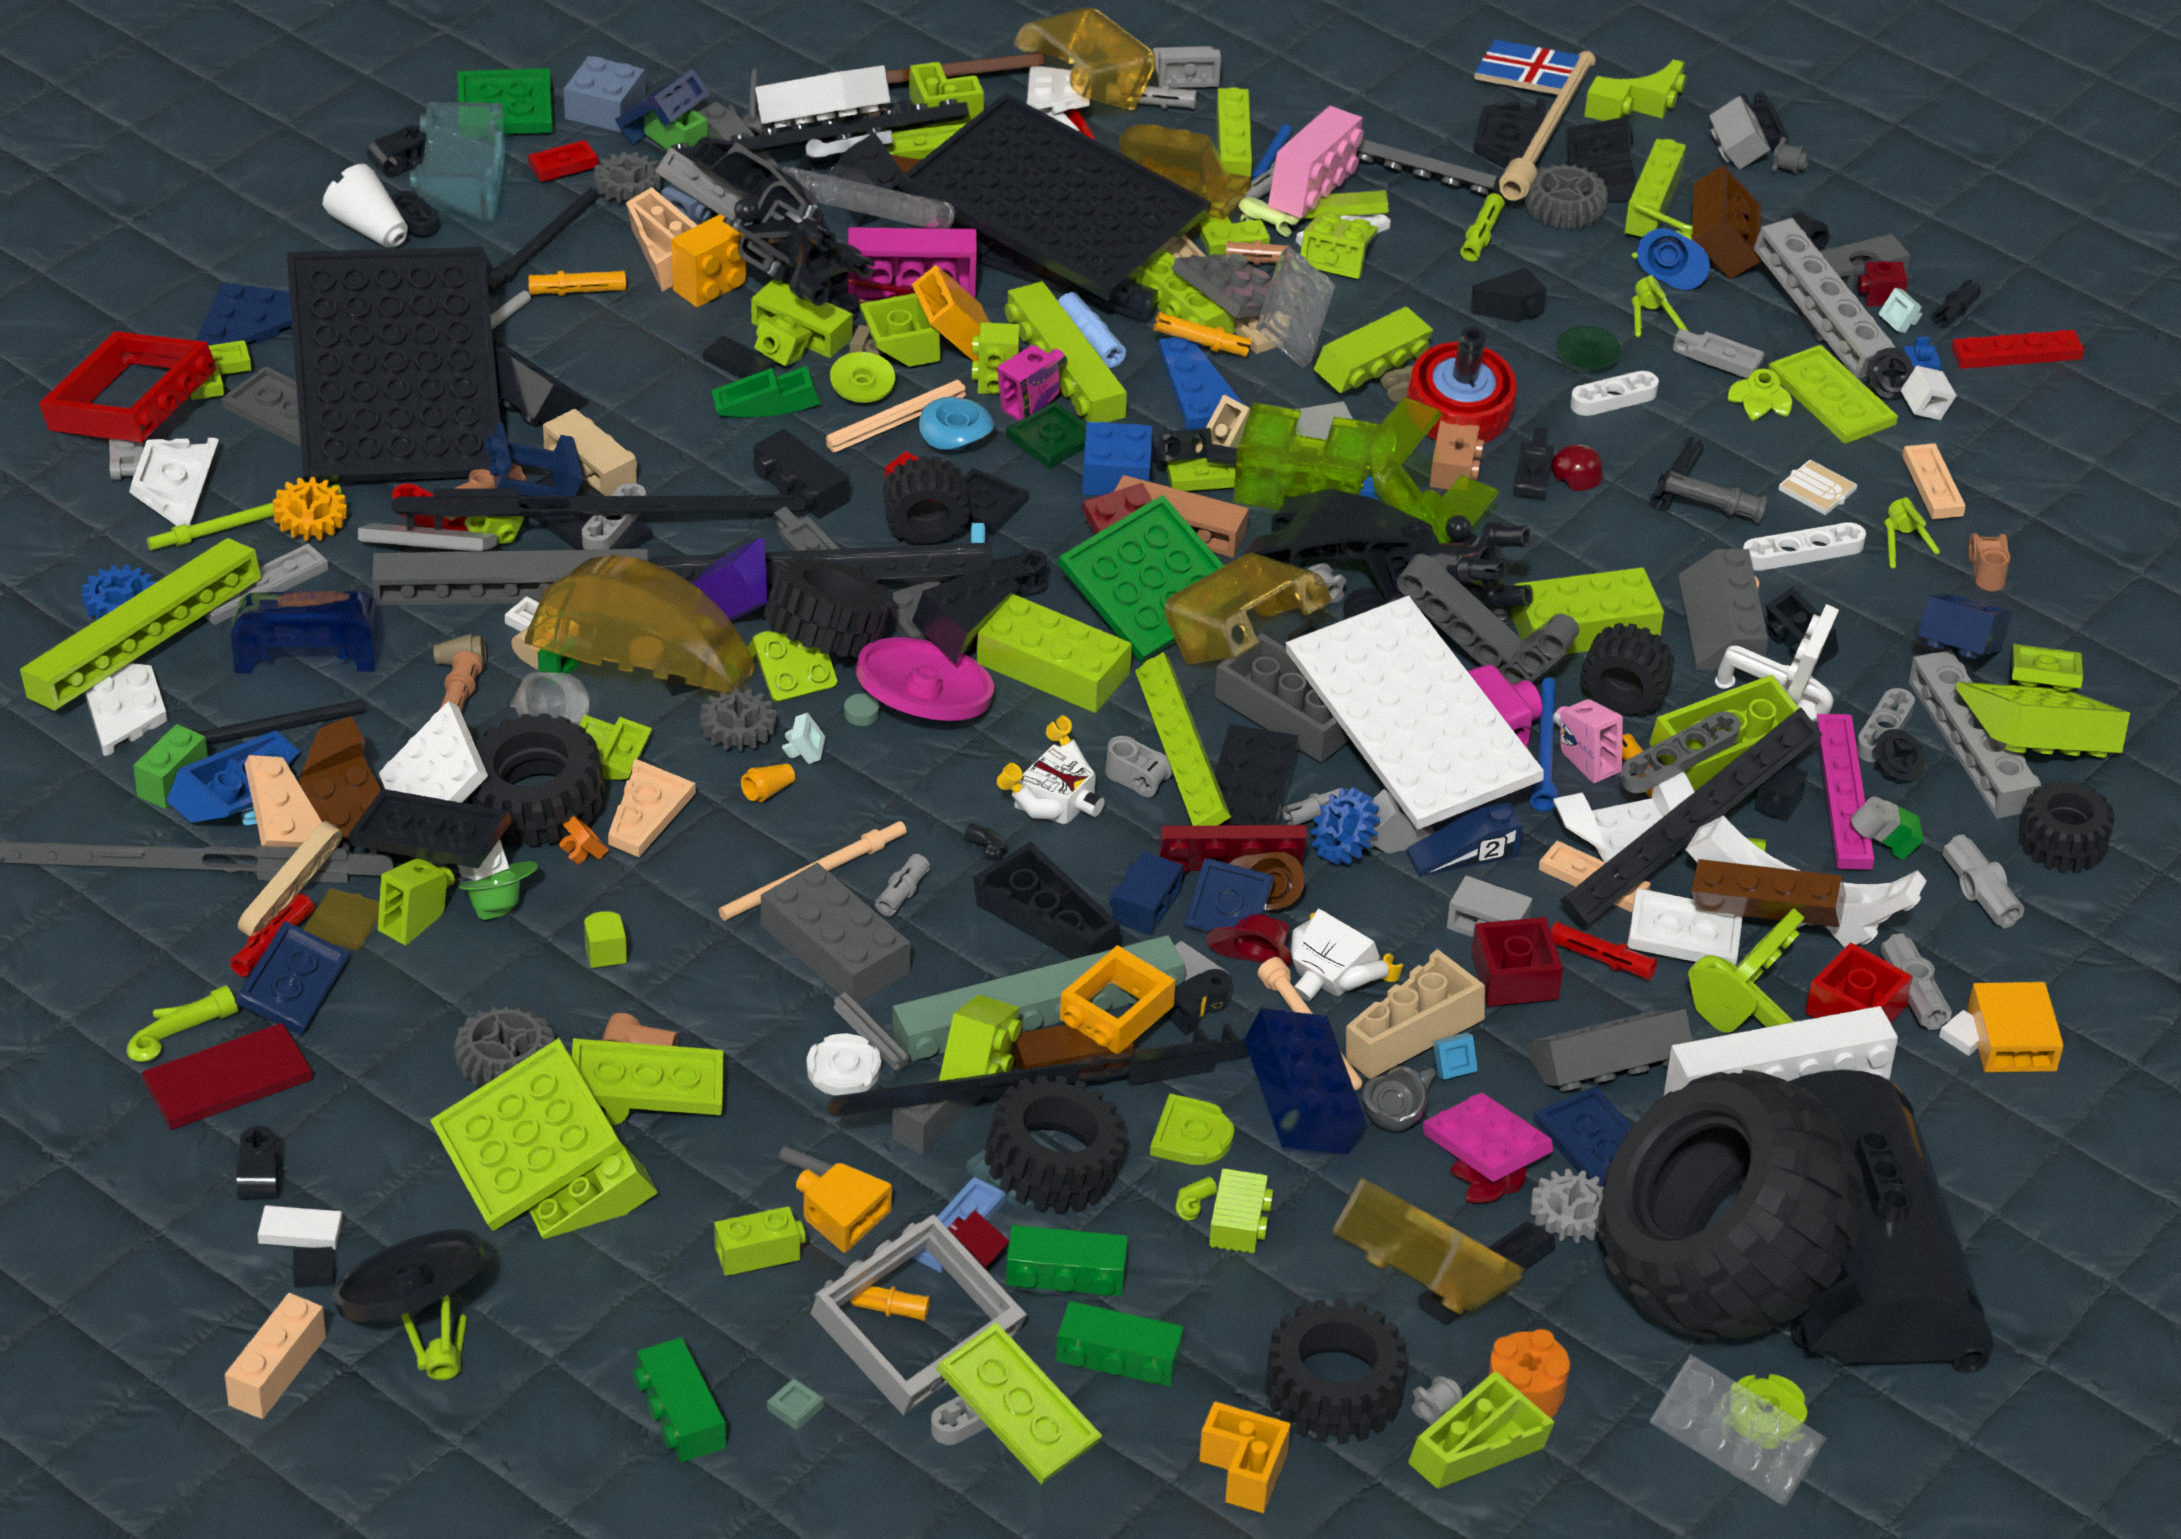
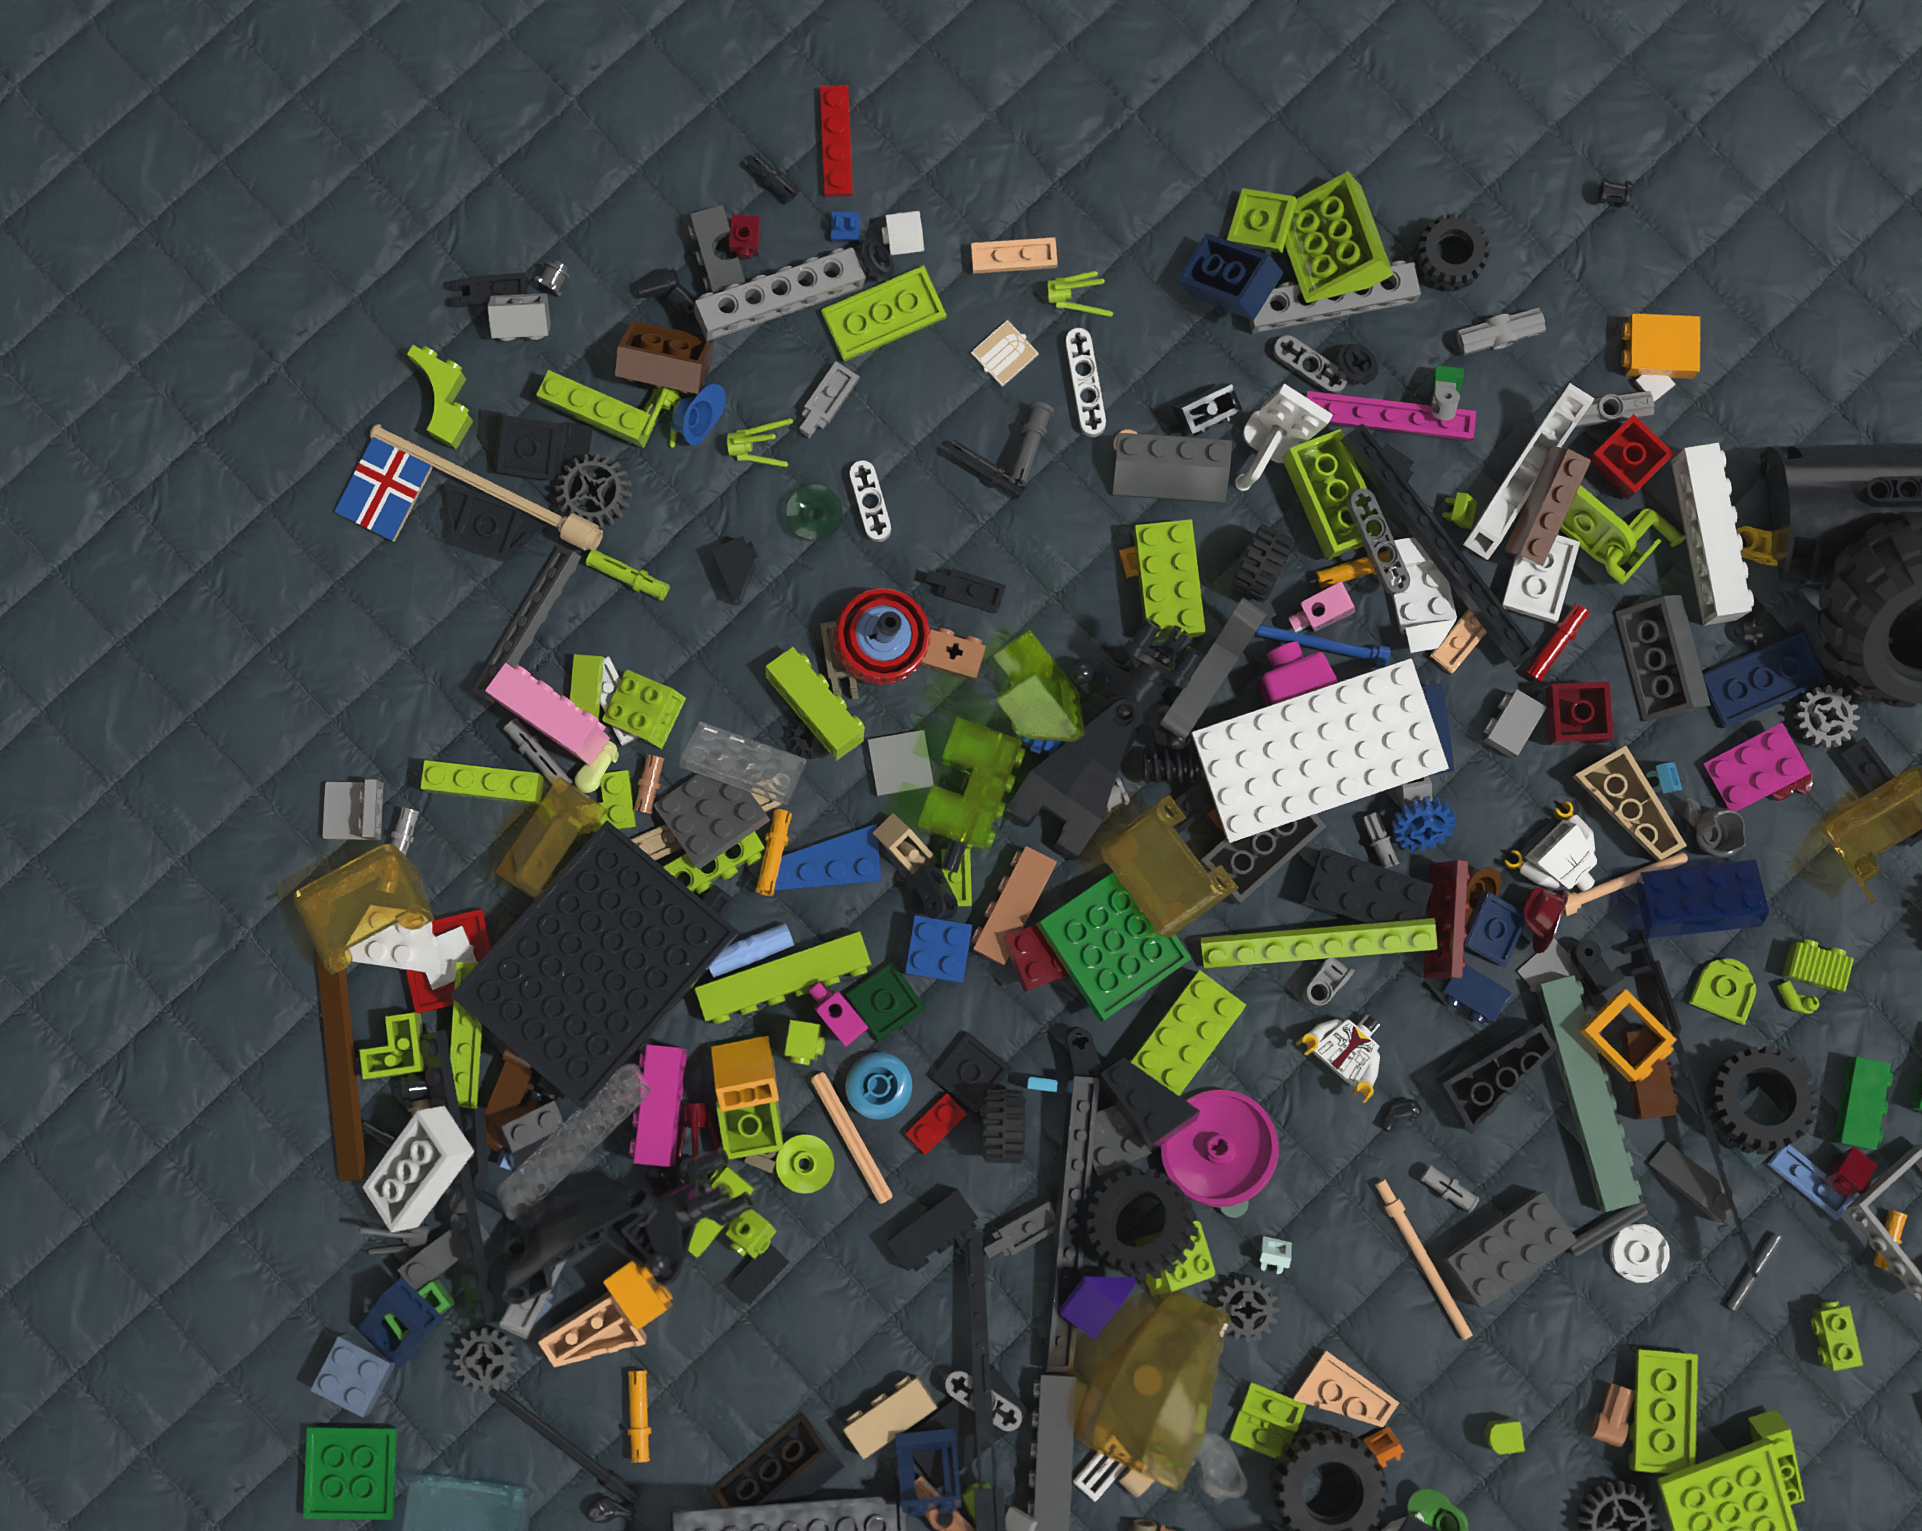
camera: 80 degrees left, 40 degrees up
light grey bar [490,290,531,330] -> none
red plate [528,140,598,182] -> none
green slope [711,366,821,417] -> none
light orange cone [741,763,795,802] -> none
light orange torso [796,1163,892,1253] -> none
lime brick [939,994,1022,1081] -> none
blue bar [1251,124,1292,181] -> none
dark red hair [1552,444,1604,491] -> none
lime plate [1728,369,1792,421] -> none
light aqua tile [1878,288,1923,333] -> none
nougat piece [1968,533,2010,591] -> none

